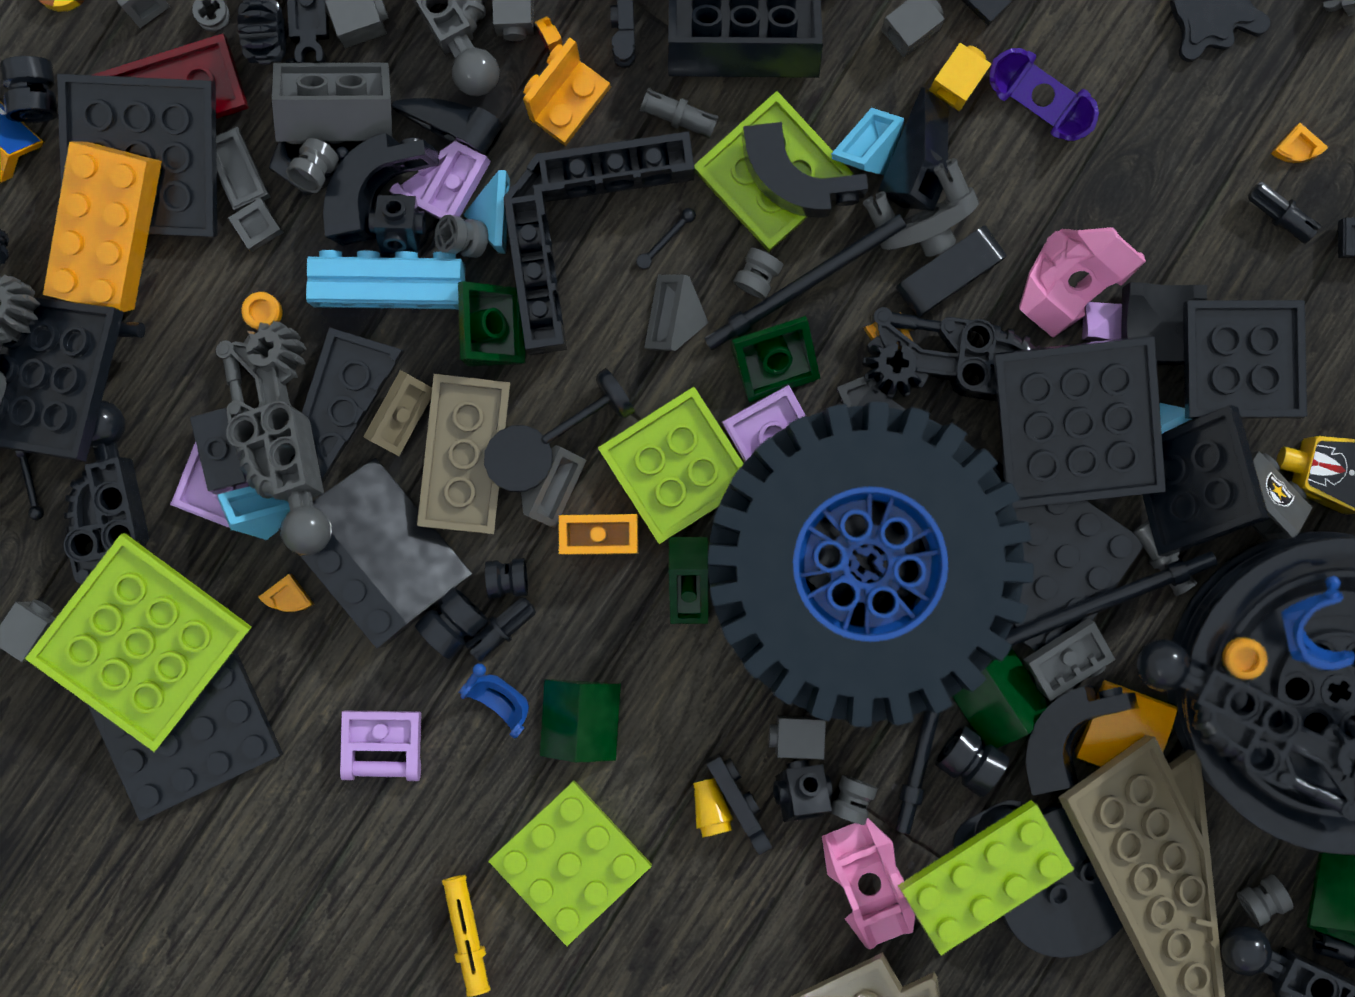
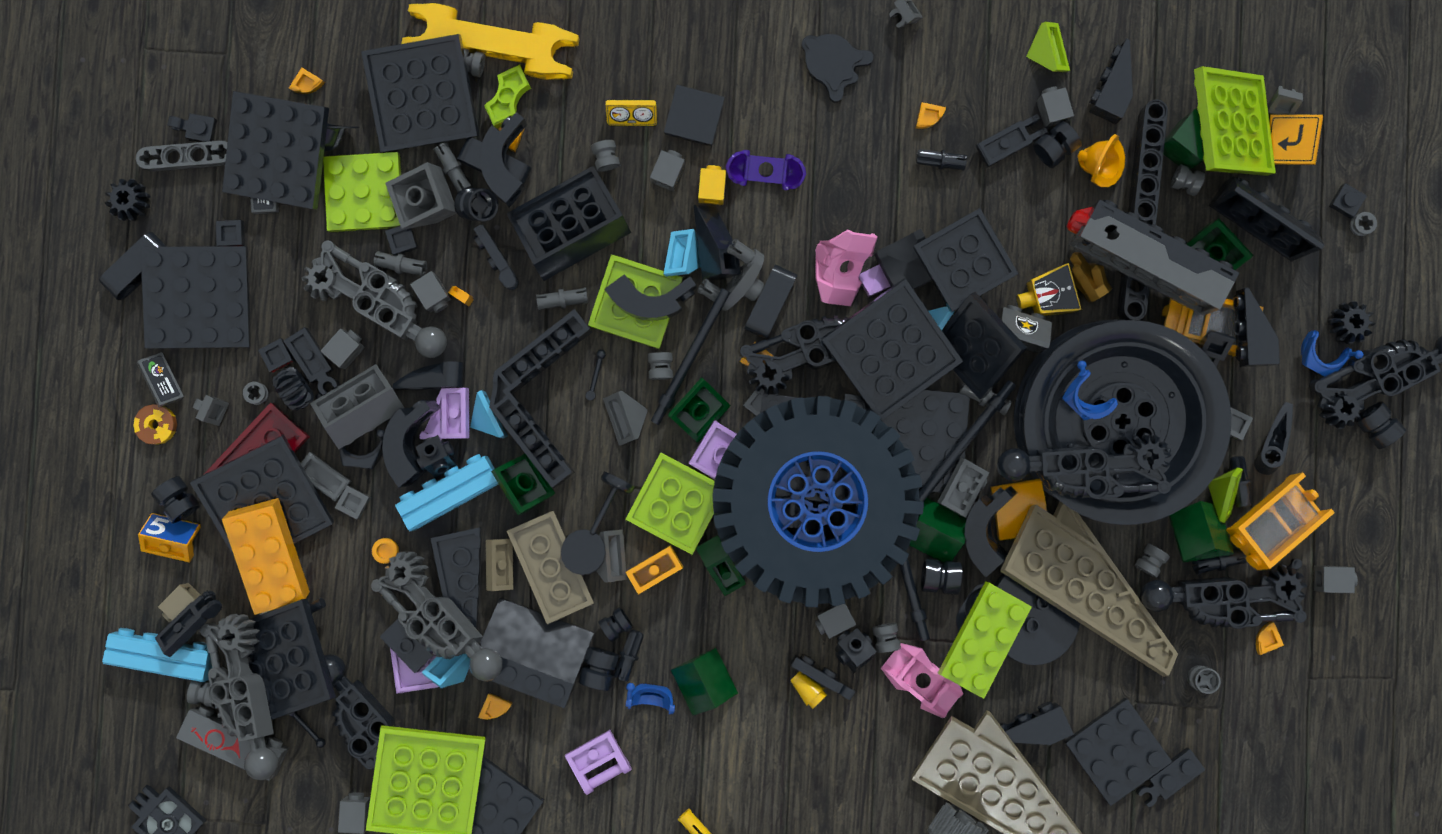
camera: 30 degrees left, 0 degrees up
dark grey wheel [286,138,339,193] -> none
dark grey wheel [434,215,488,258] -> none
lime plate [489,780,652,946] -> none
light orange bracket [523,38,611,146] -> none
light orange tile [1222,637,1268,680] -> none

